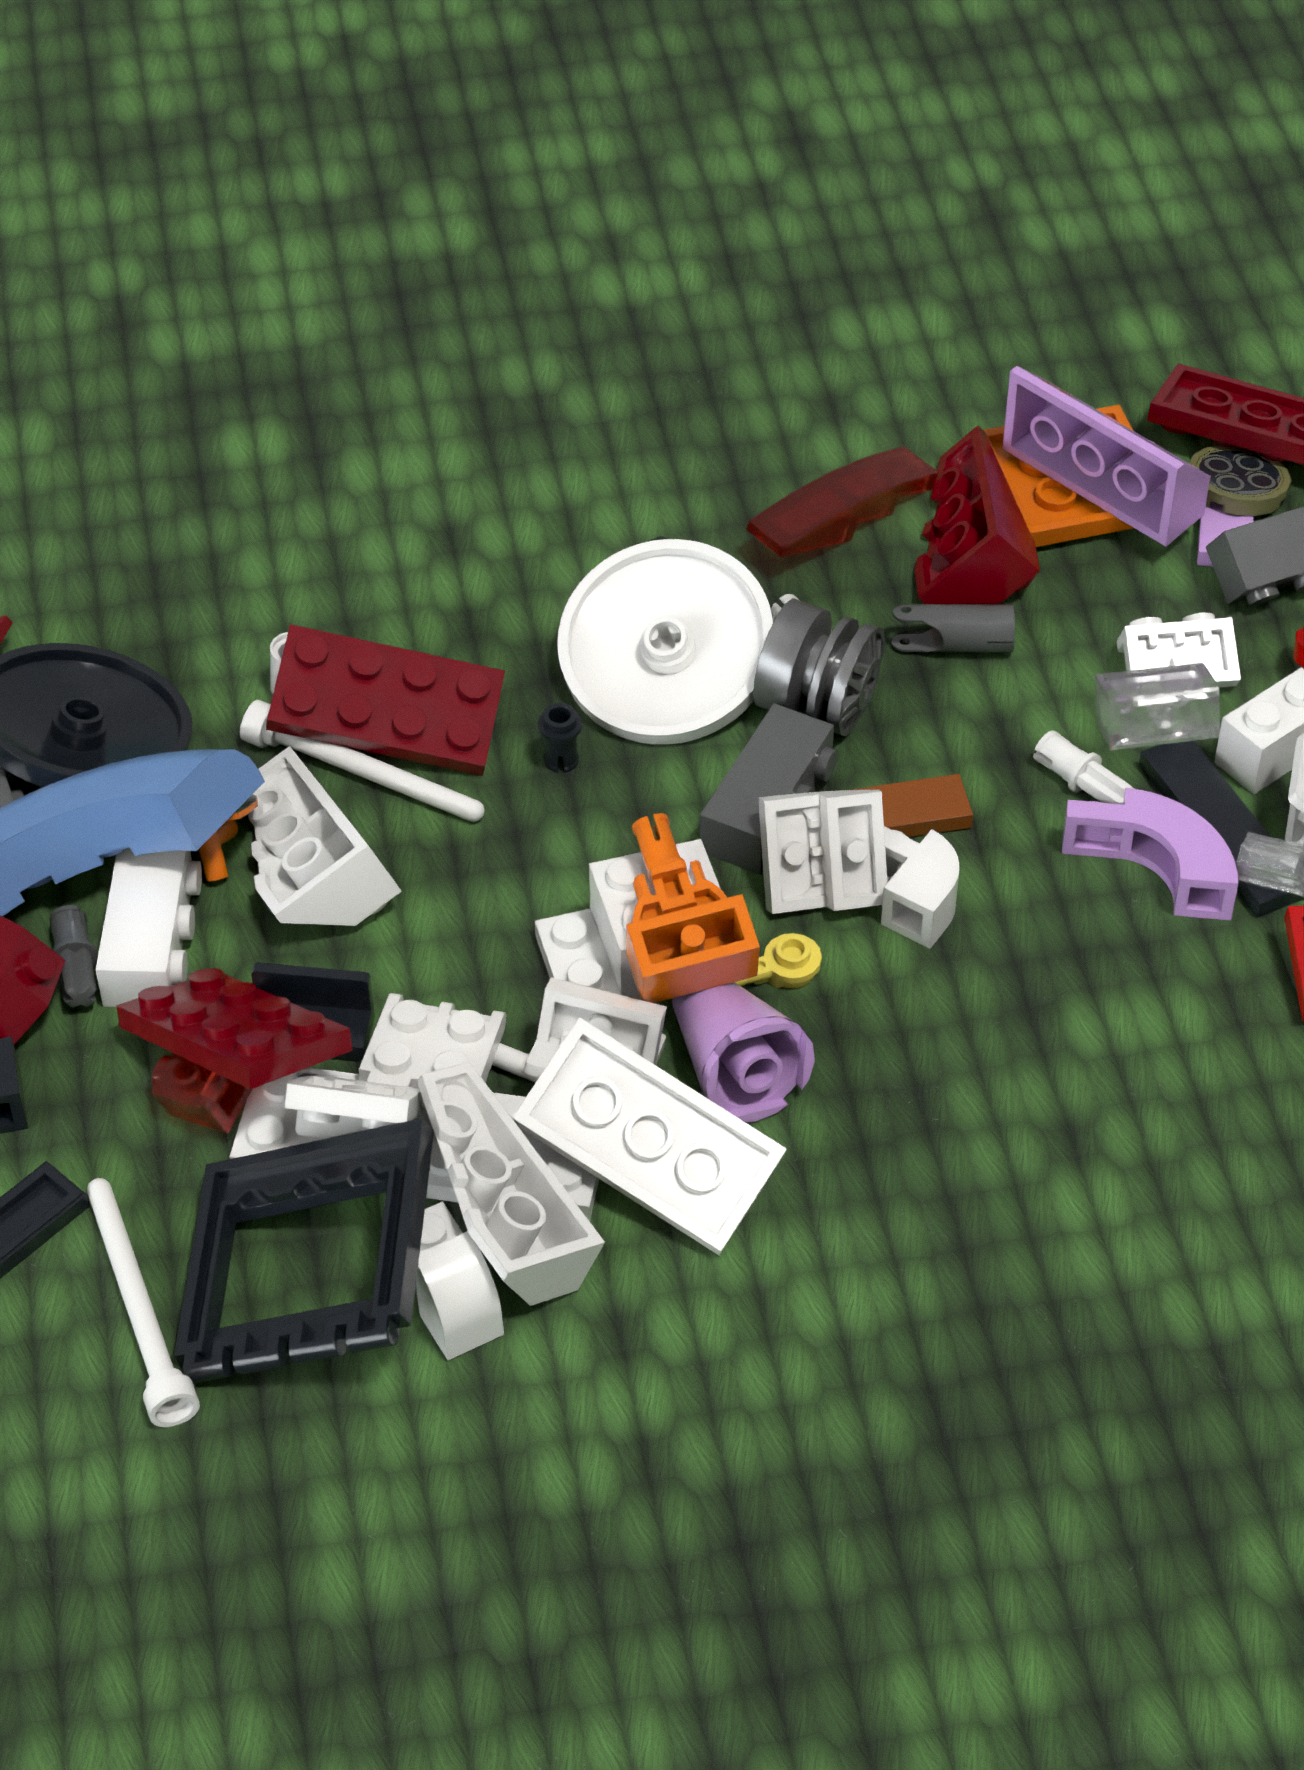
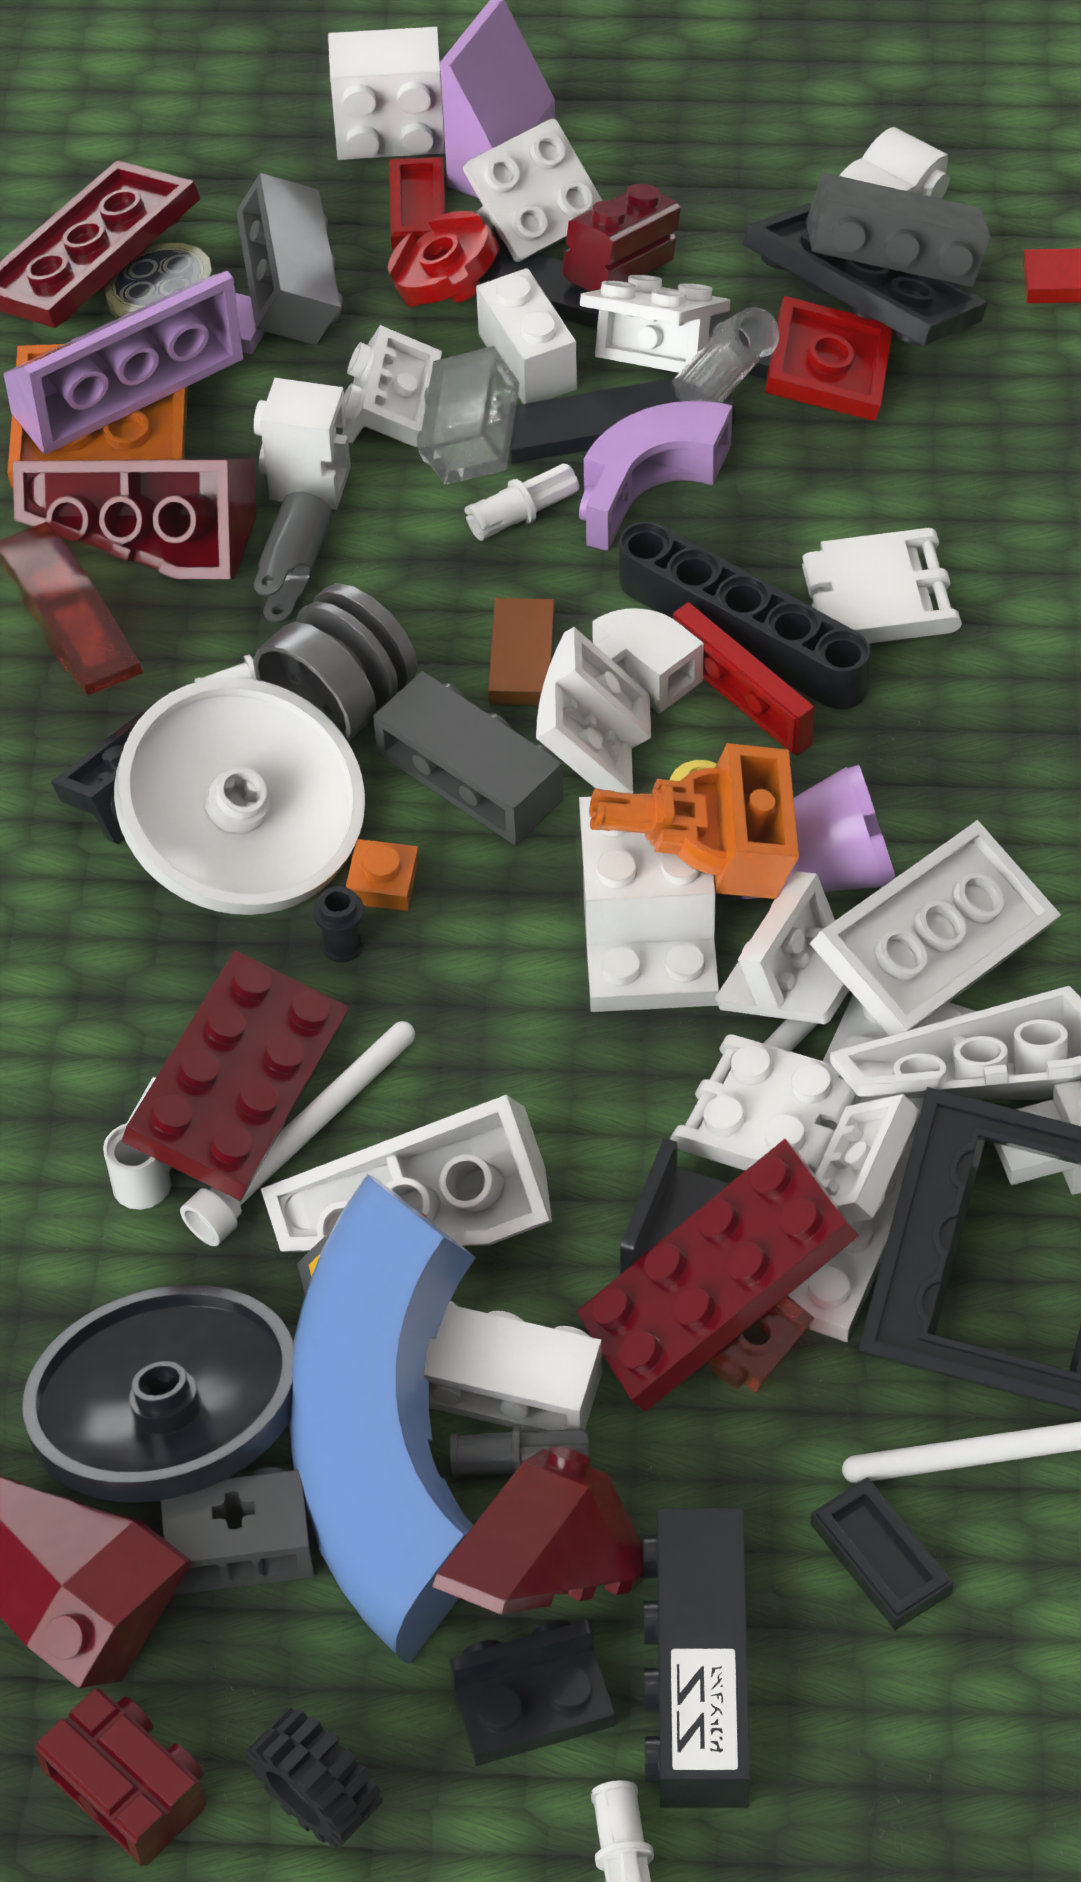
camera: 75 degrees left, 5 degrees up
none -> white brick [254,378,351,510]
none -> orange plate [346,839,419,911]
none -> black beam [619,521,870,709]
none -> red tile [673,602,814,756]
none -> white plate [802,528,962,644]

